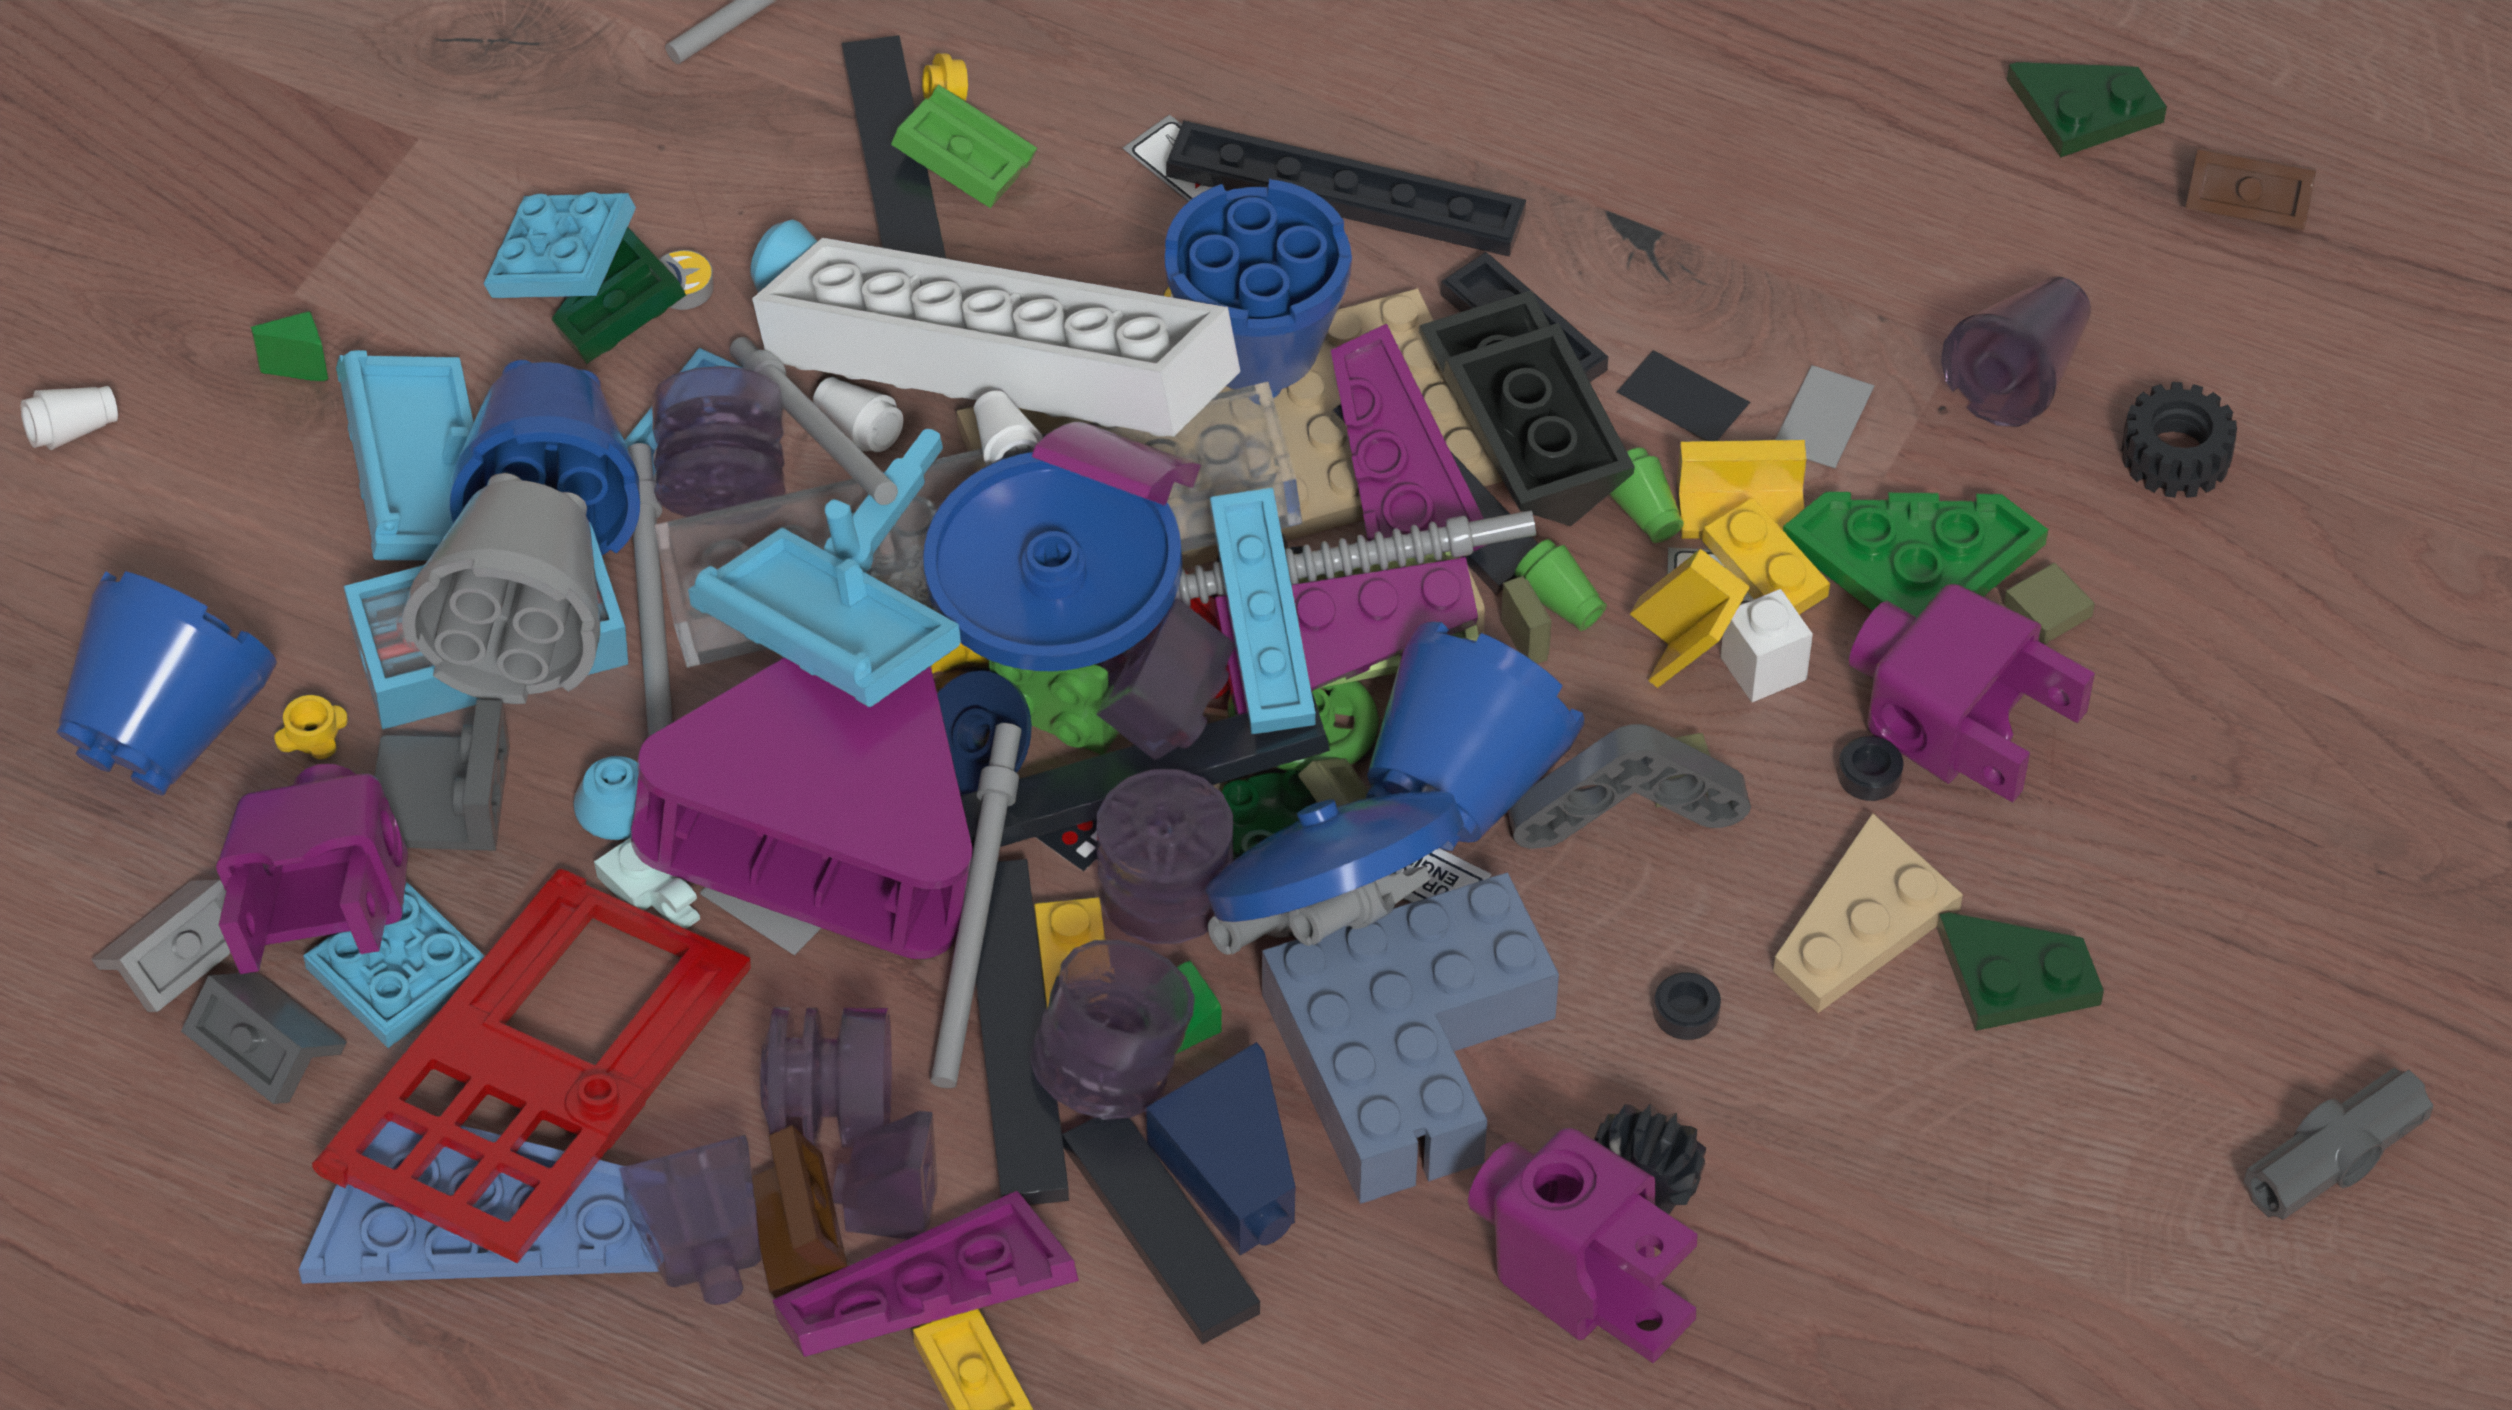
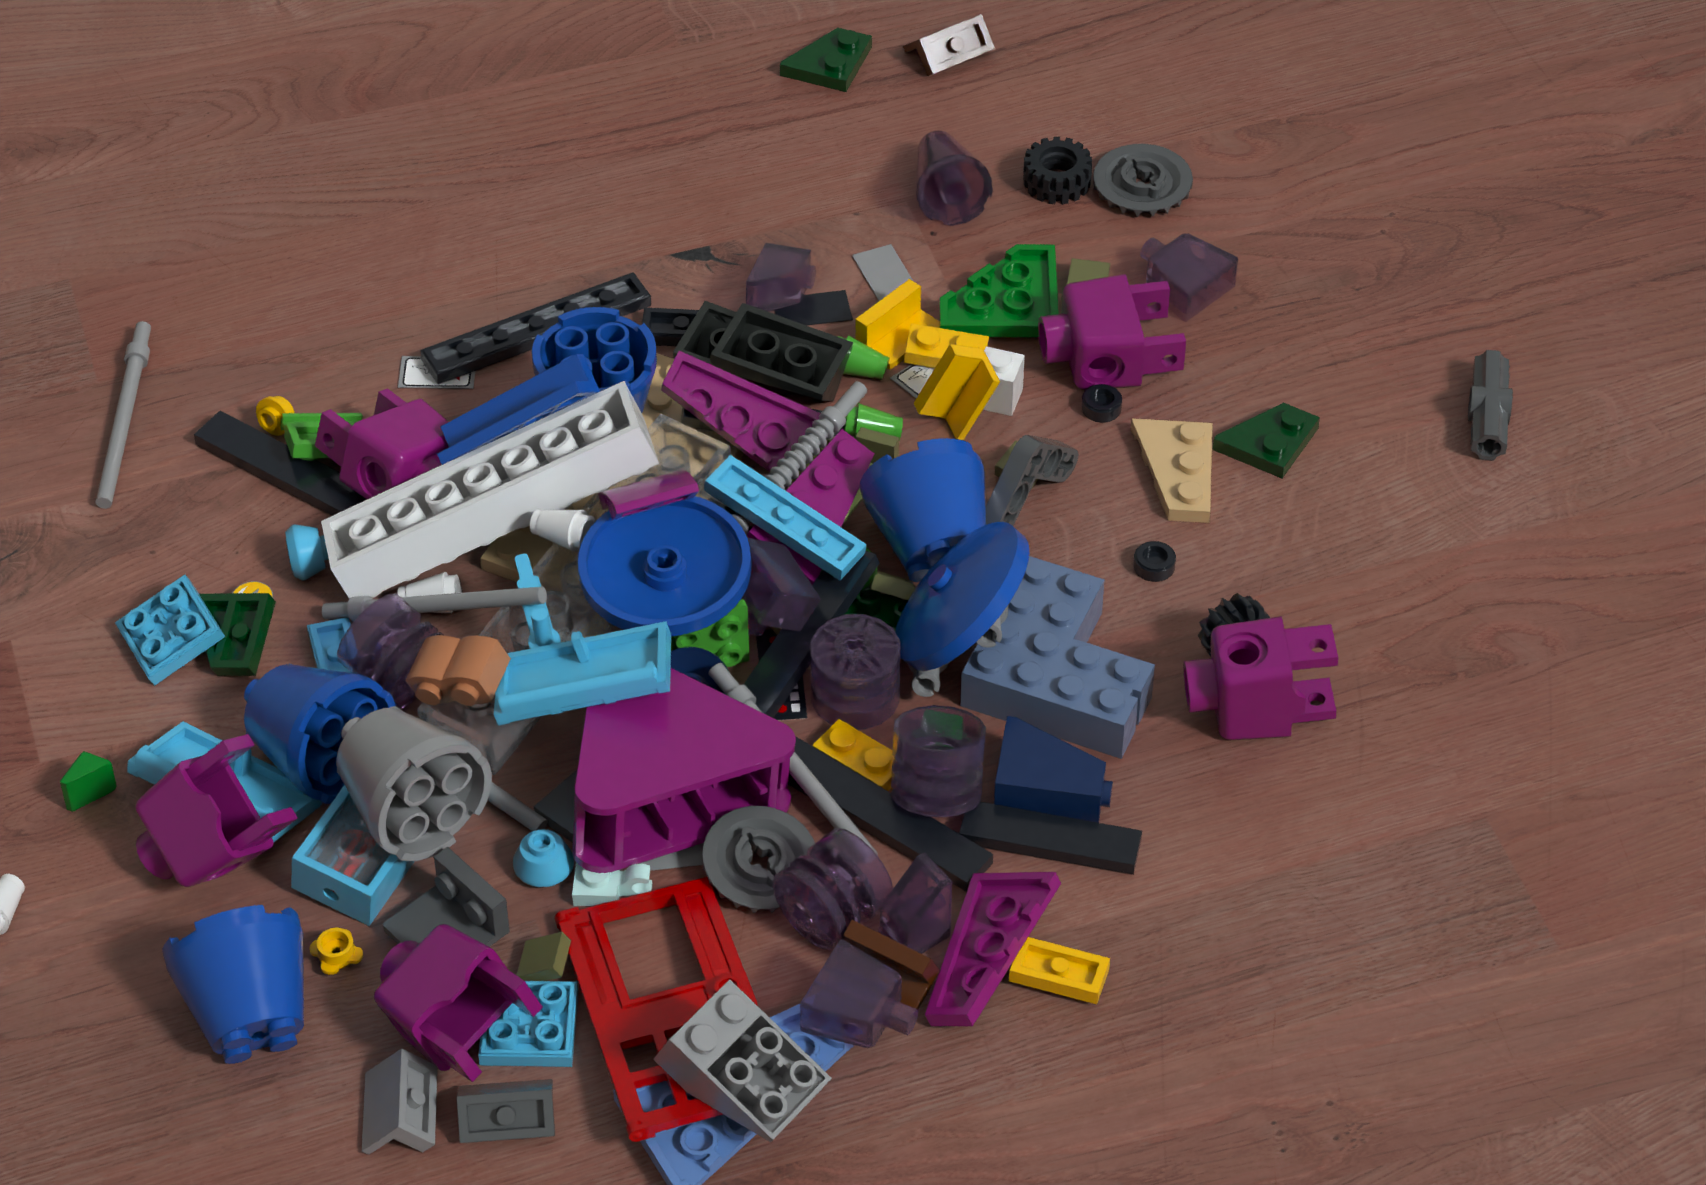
camera: 45 degrees left, 5 degrees down
none -> magenta piece [135,734,298,887]
none -> magenta piece [315,388,449,499]
none -> nougat brick [405,635,511,706]
none -> blue fence [437,354,600,465]
none -> olive tile [517,932,571,981]
none -> light grey slope [653,979,832,1142]
none -> dark grey gear [702,806,819,913]
none -> clear purple slope [746,243,816,312]
none -> dark grey gear [1093,144,1193,217]
none -> clear purple torso [1140,233,1238,322]

